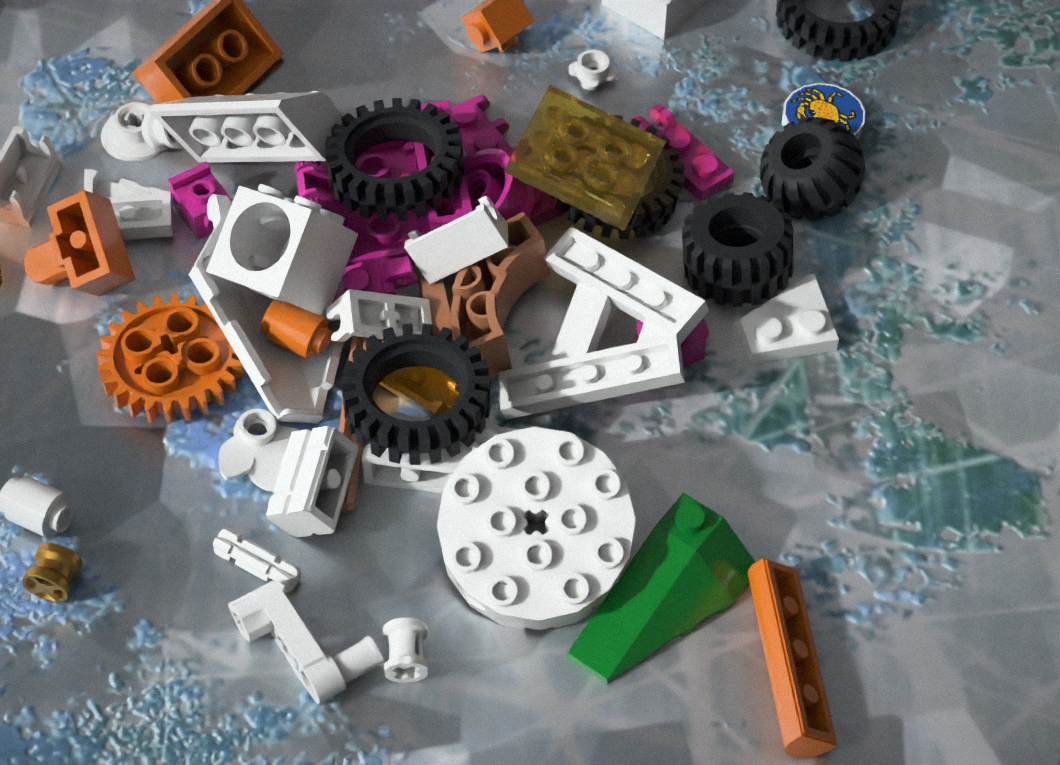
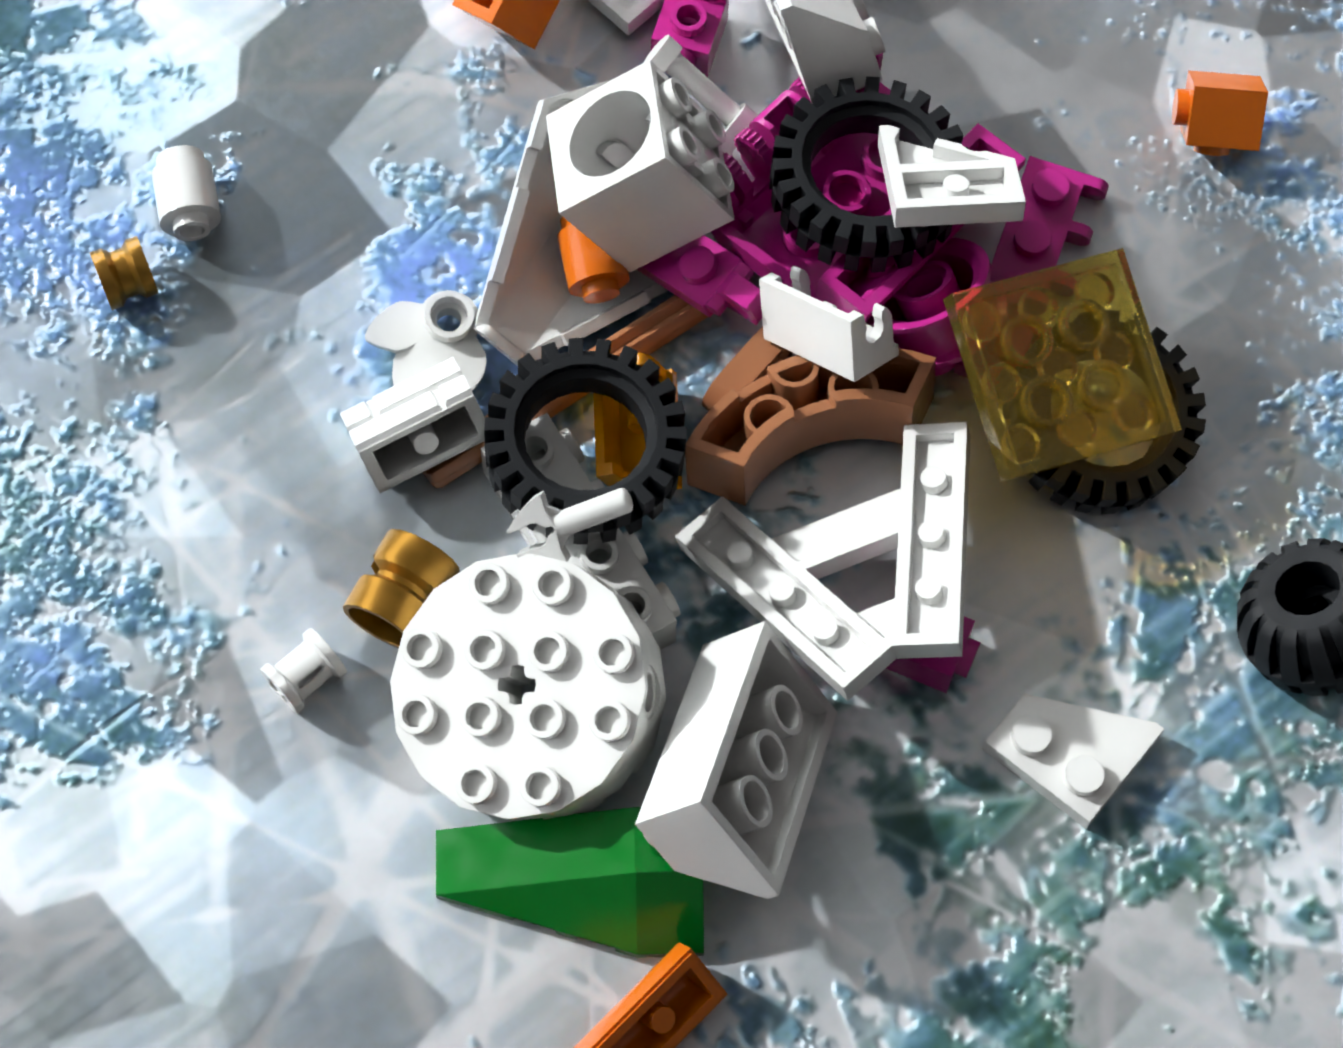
camera: 50 degrees right, 15 degrees up
orange gear [96,293,245,424] -> none
white axle [213,528,302,592] -> none
white beam [229,580,384,704] -> none
white hinge [326,289,432,342] -> none
white plate [569,50,617,90] -> none
dark pink hinge [629,104,734,201] -> none
black tyre [682,192,793,307] -> none
none -> pearl gold wheel [343,529,460,648]
none -> white bar [507,488,633,562]
none -> white slope [635,621,837,899]
none -> white wing [878,125,1026,228]

